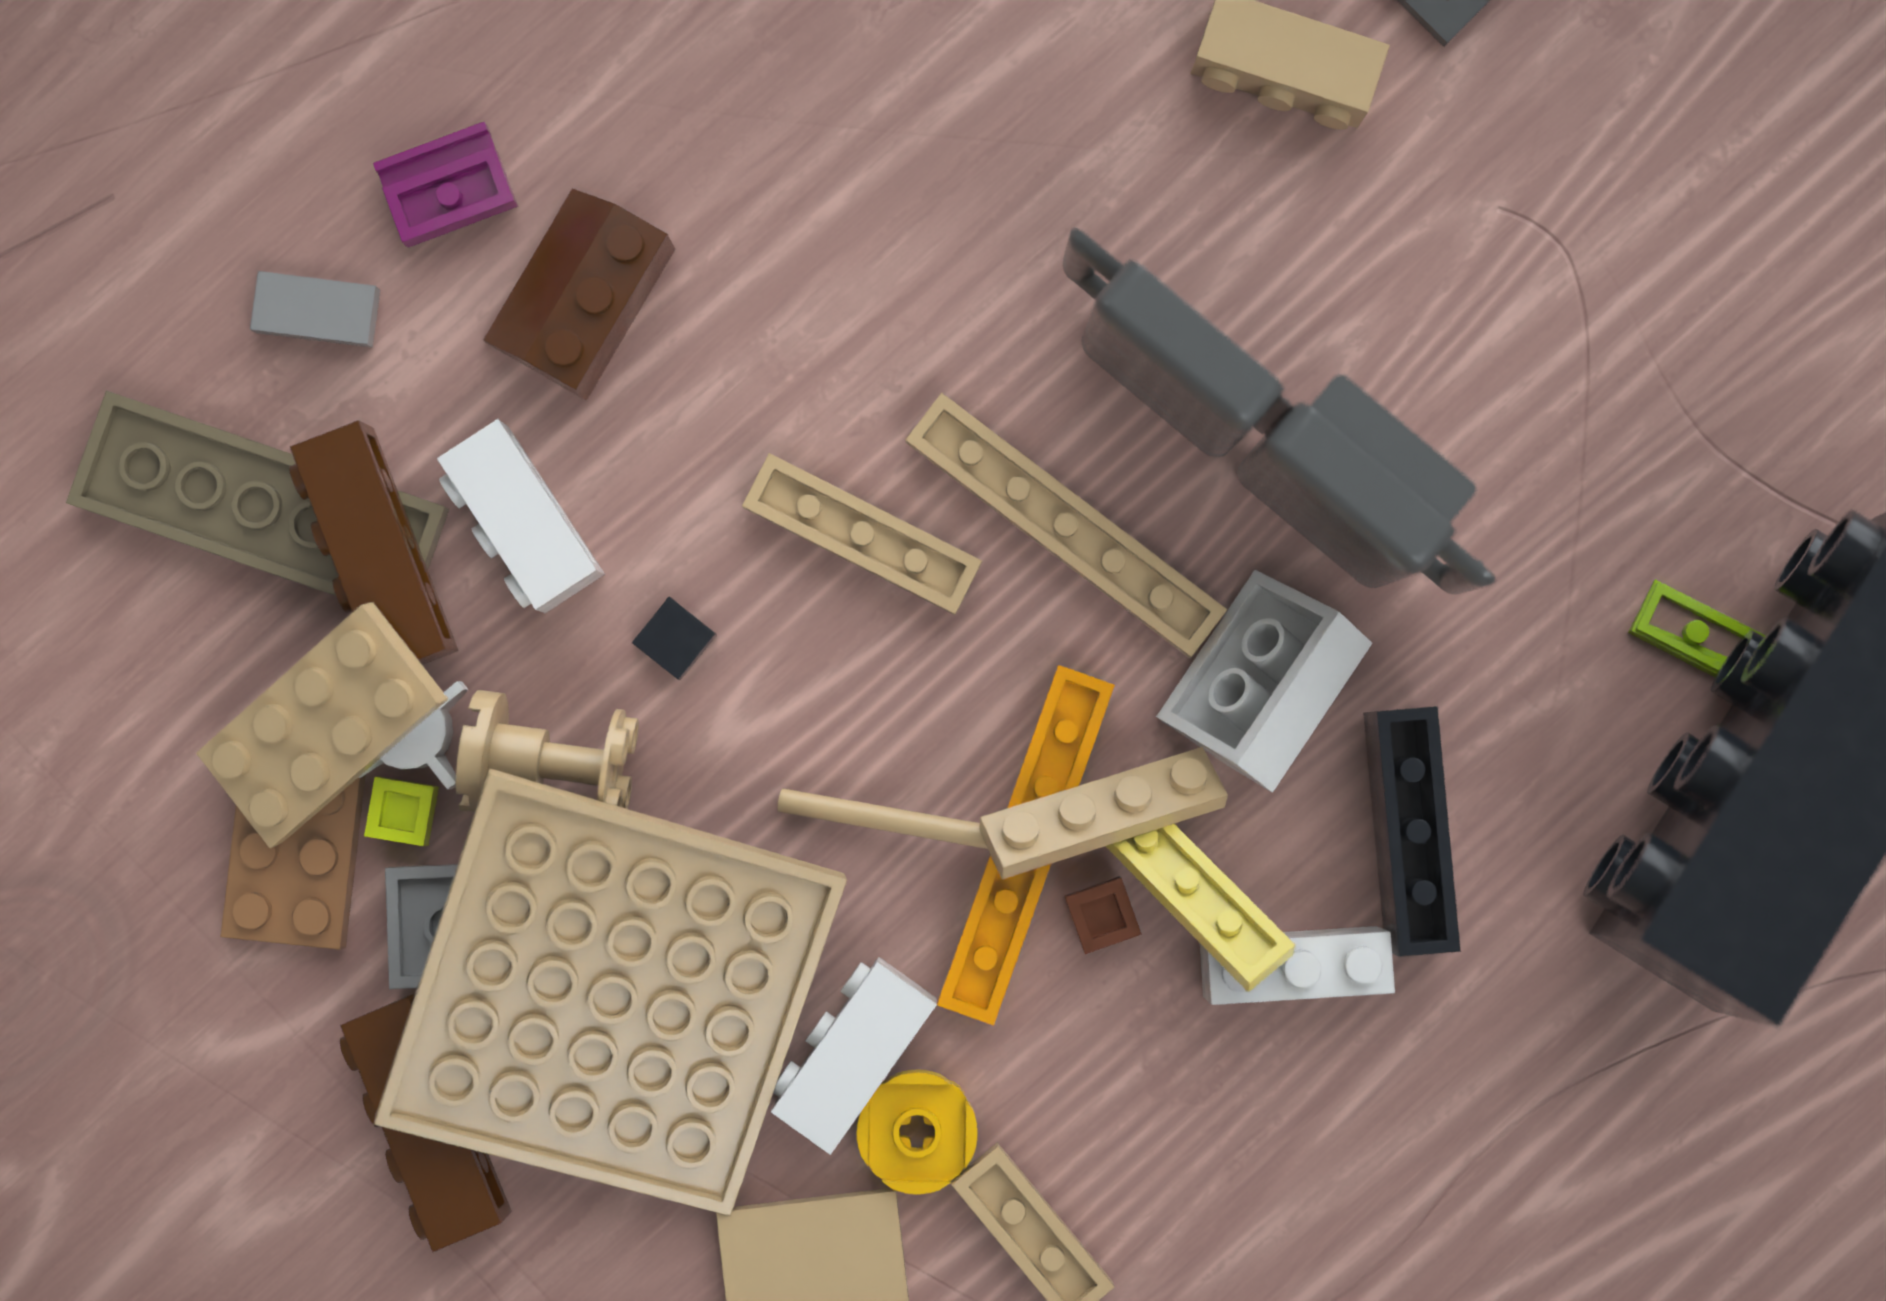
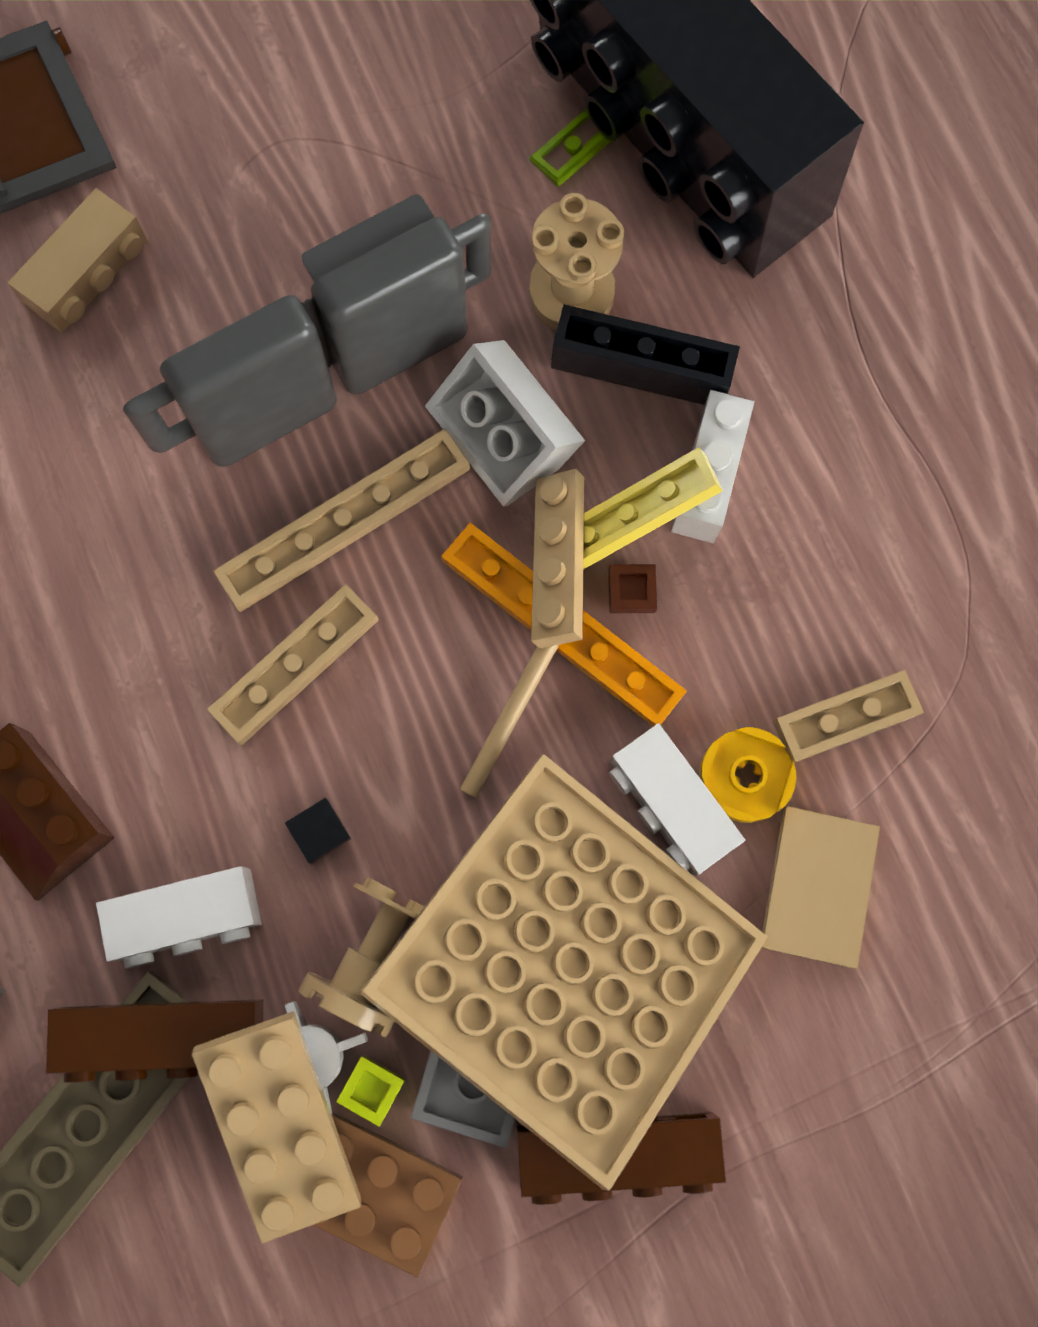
camera: 70 degrees left, 10 degrees down
none -> tan piece [529,193,624,331]

